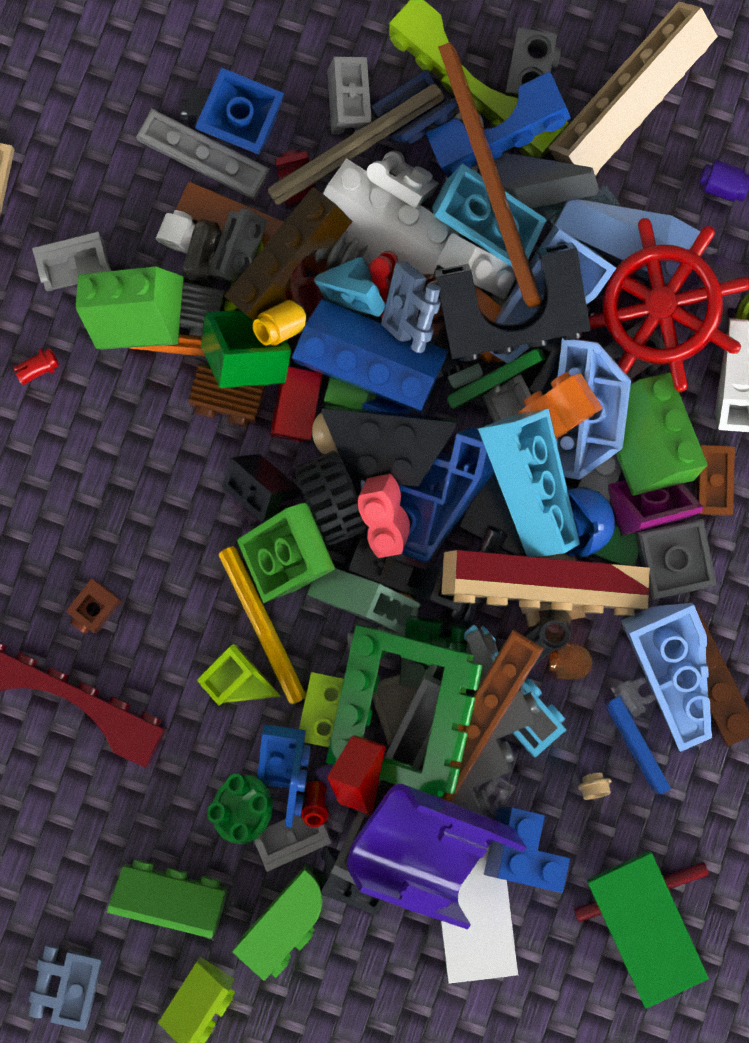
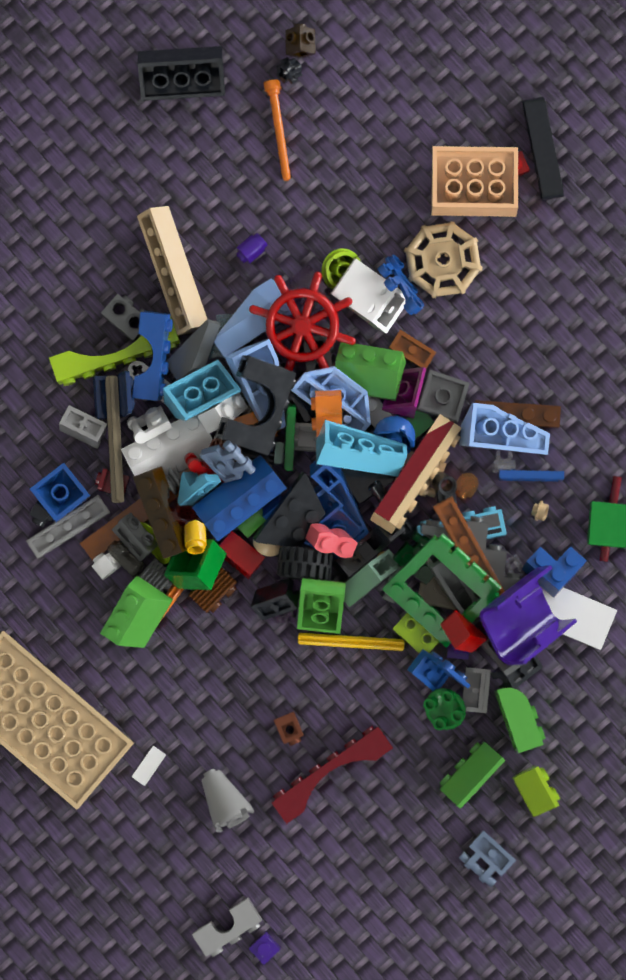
camera: 55 degrees left, 0 degrees up
red pin [13,348,60,385] -> none
light grey hinge [32,232,111,292] -> none
lime slope [197,644,282,706] -> none
red pin [301,781,329,827] -> none
dark orange tile [438,42,542,309] -> none

